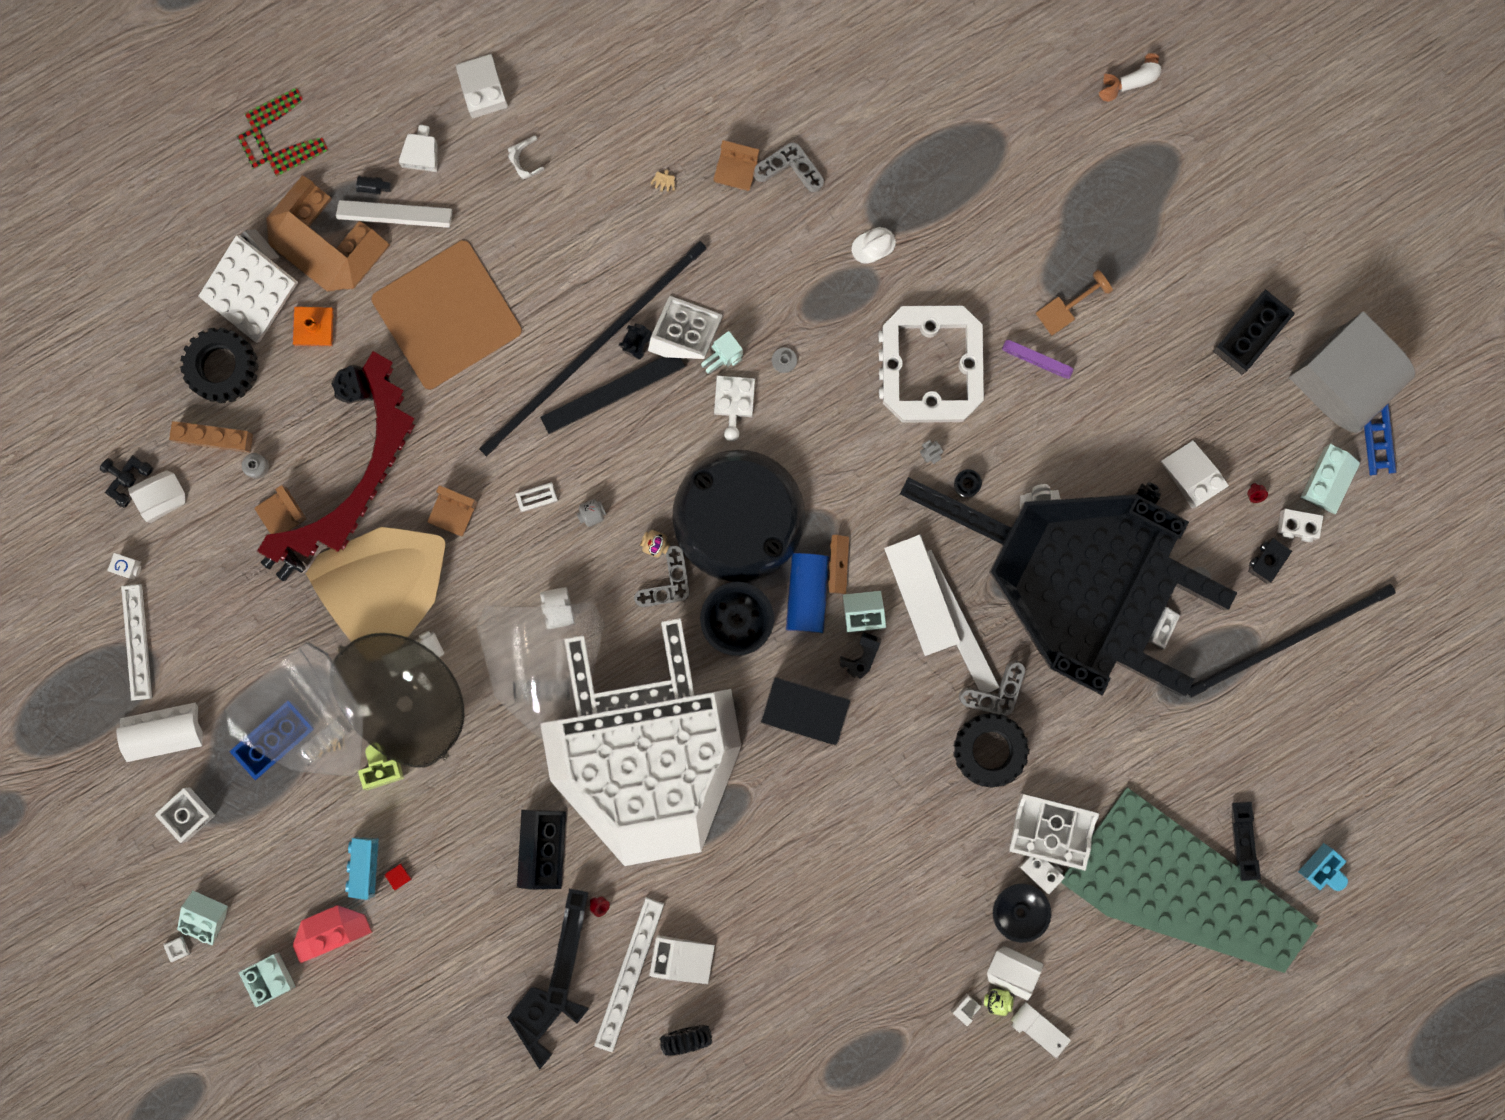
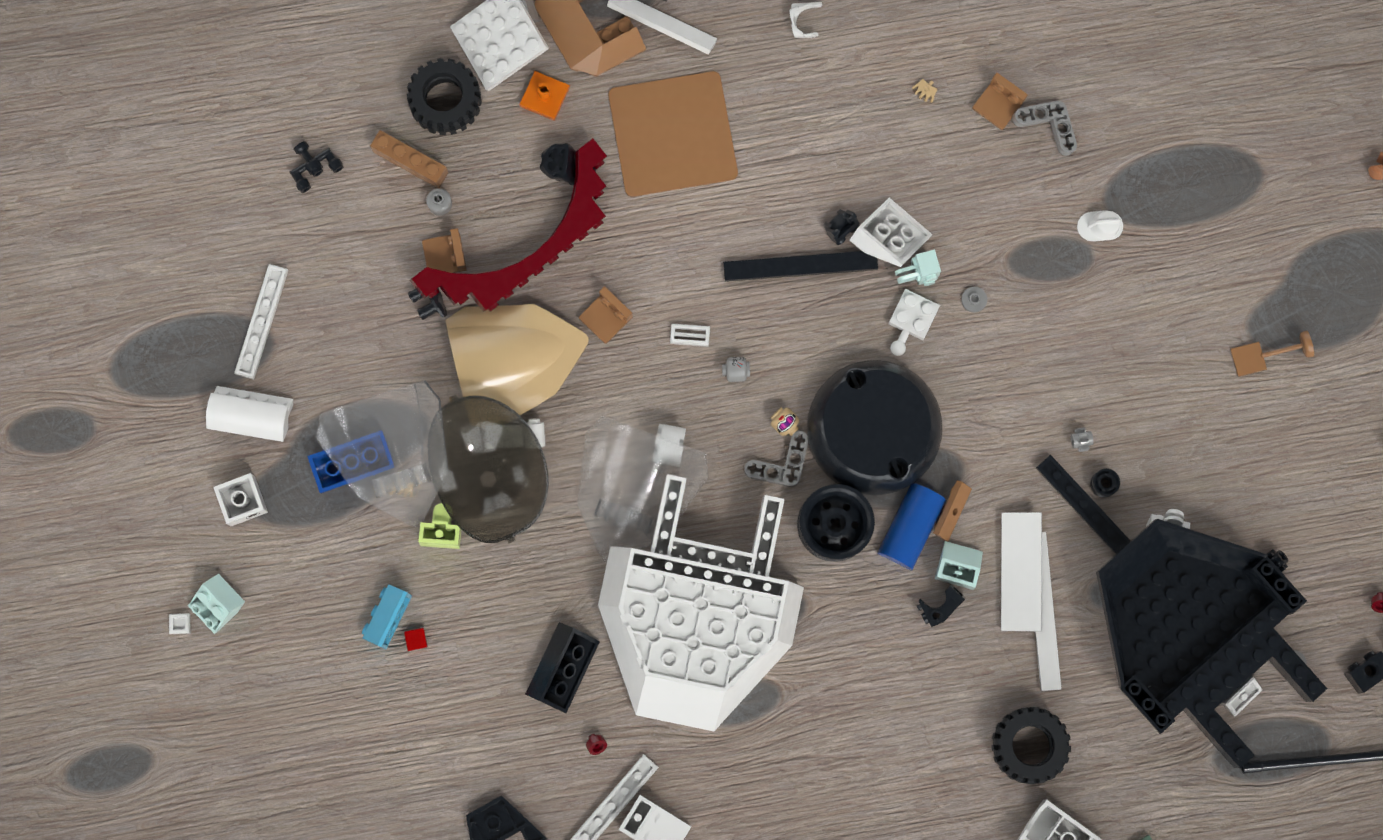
camera: 15 degrees right, 5 degrees down
white brick [108,553,141,580] -> none
white slope [128,471,185,523] -> none
light aqua slope [239,952,296,1007] -> none
coral wedge [293,905,372,963] -> none
black piece [479,240,707,457] -> none
black arch [545,888,589,1010] -> none
black piece [761,677,851,746] -> none
white panel [879,306,984,423] -> none
light grey beam [959,660,1025,716] -> none
medium lavender beam [1002,340,1074,379] -> none
white slope [1161,441,1229,509] -> none

